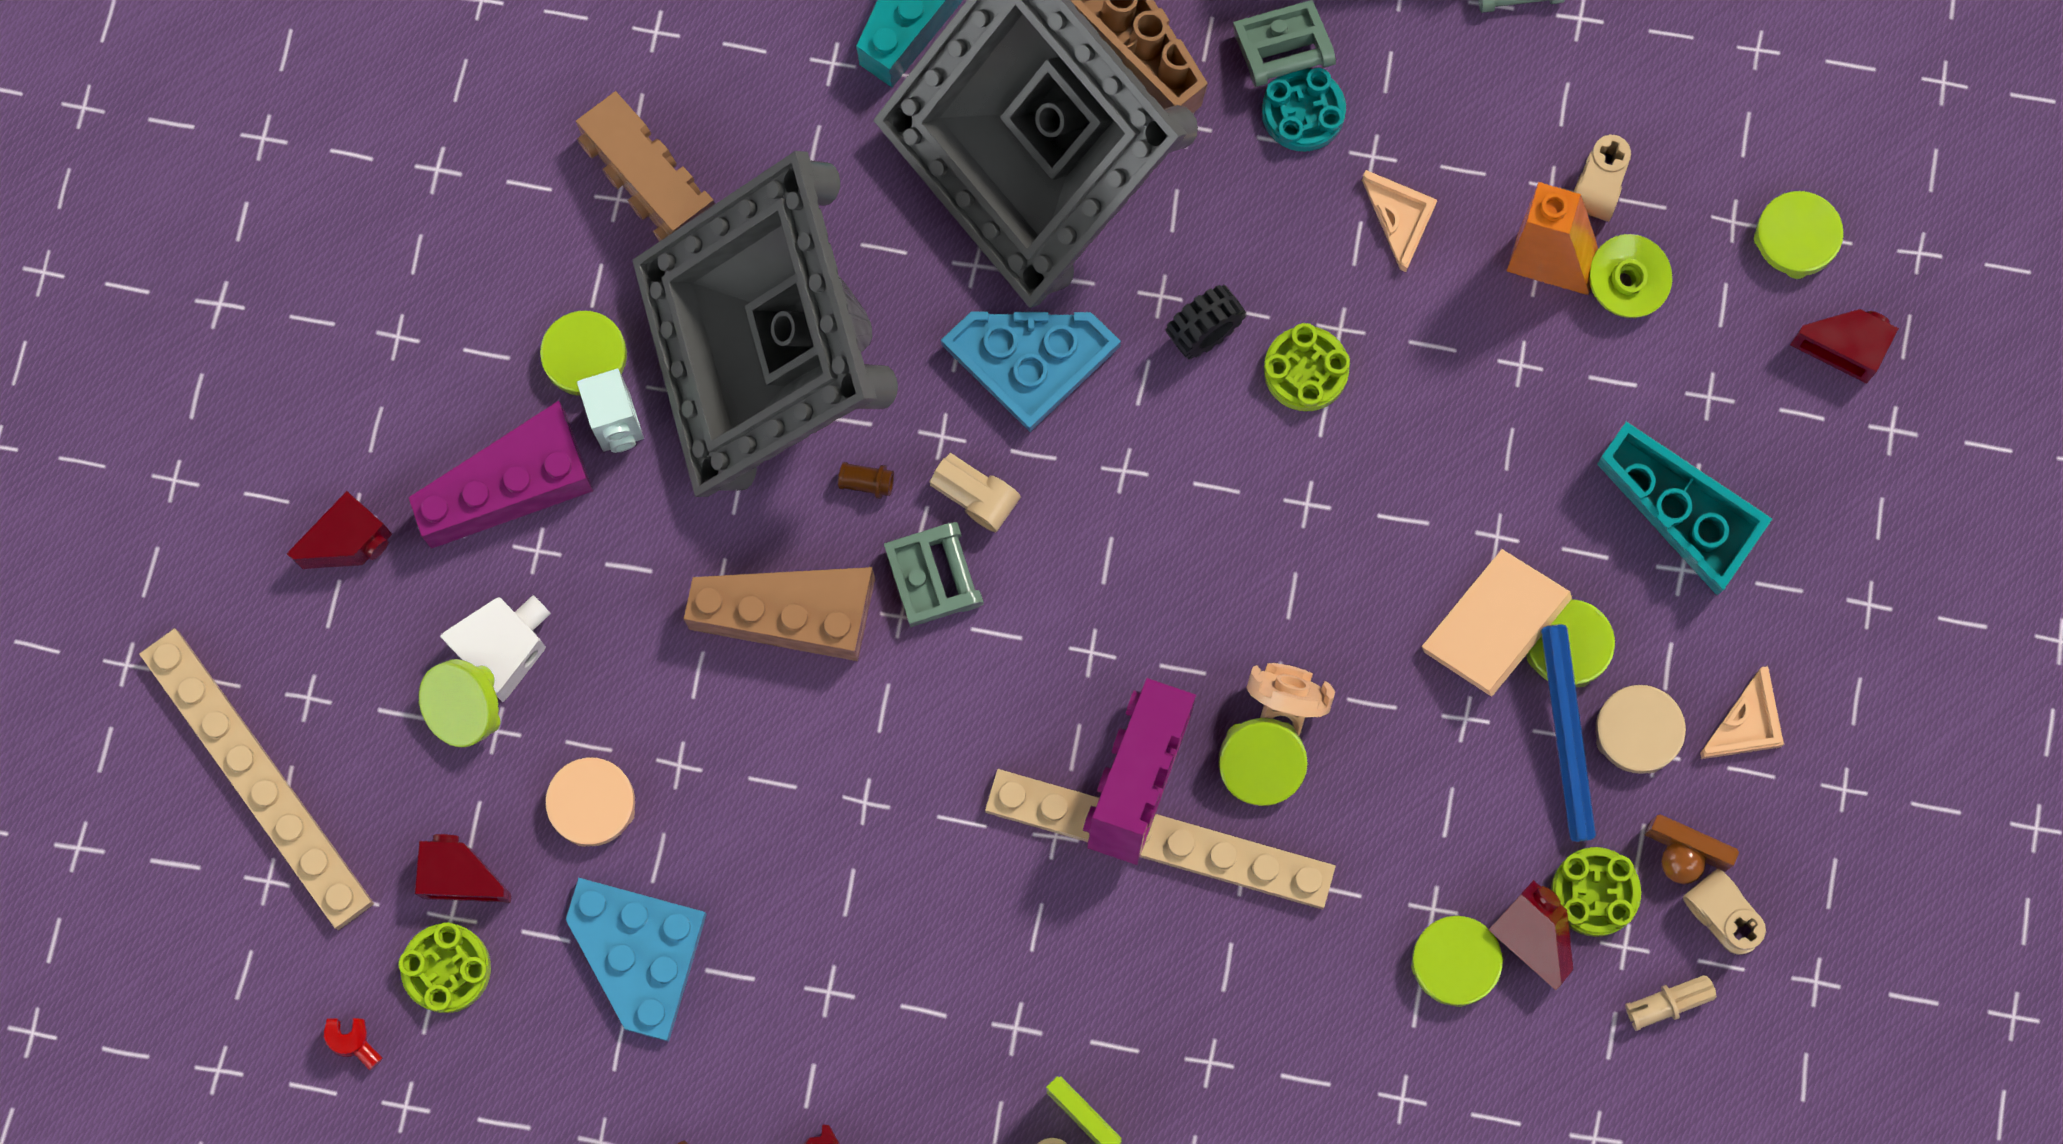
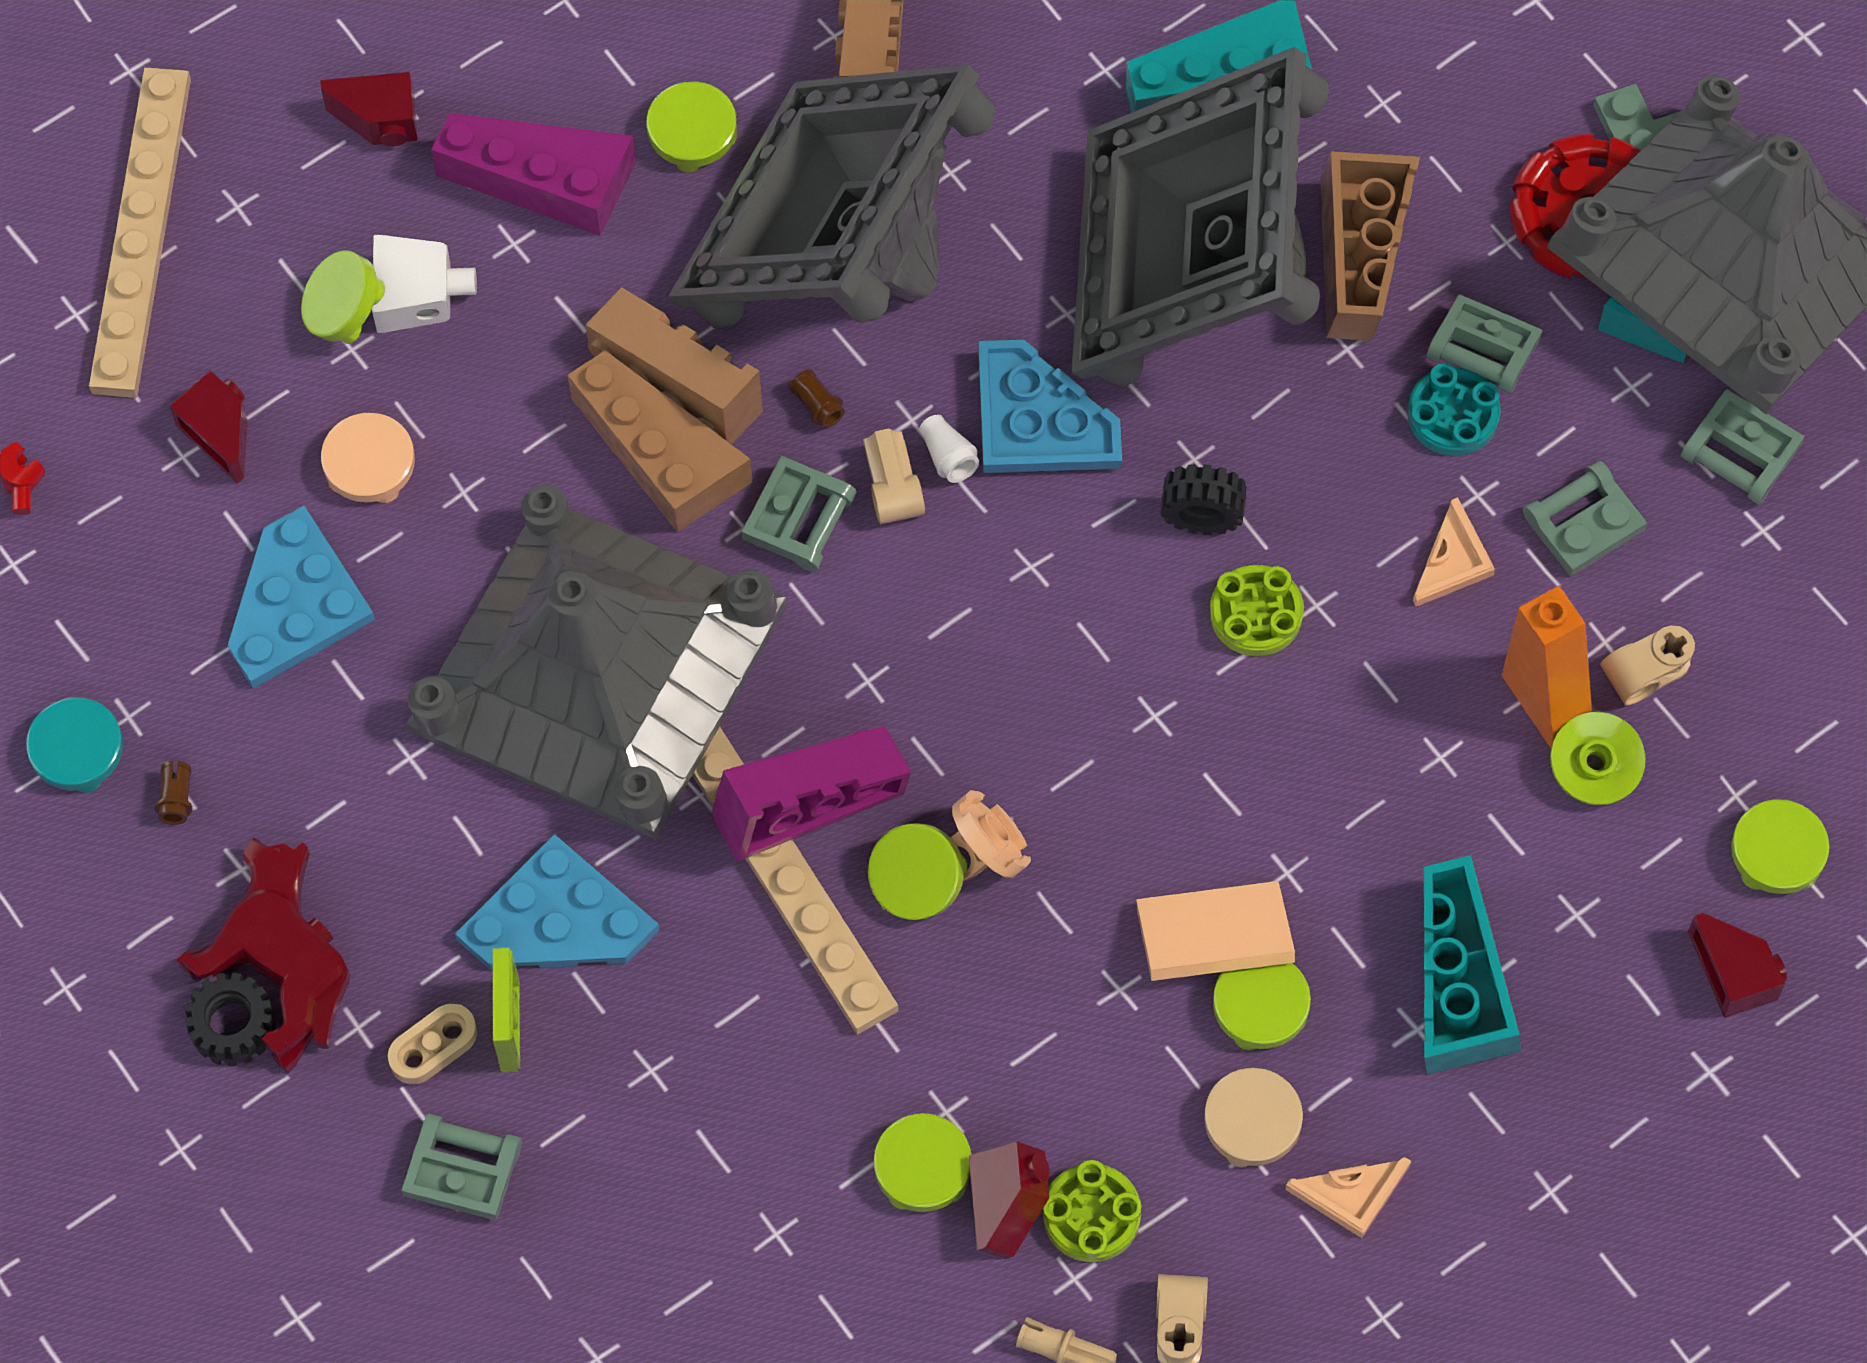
camera: 40 degrees right, 10 degrees down
lime tile [399,922,491,1013] -> none
light aqua brick [577,368,644,453] -> none
blue axle [1541,624,1596,842] -> none
dark orange tile [1644,814,1739,884] -> none
none -> dark grey piece [406,484,788,839]
none -> dark azure plate [455,834,660,971]
none -> medium nougat wedge [586,287,763,445]
none -> white cone [919,415,979,483]
none -> sand green plate [1522,460,1647,577]

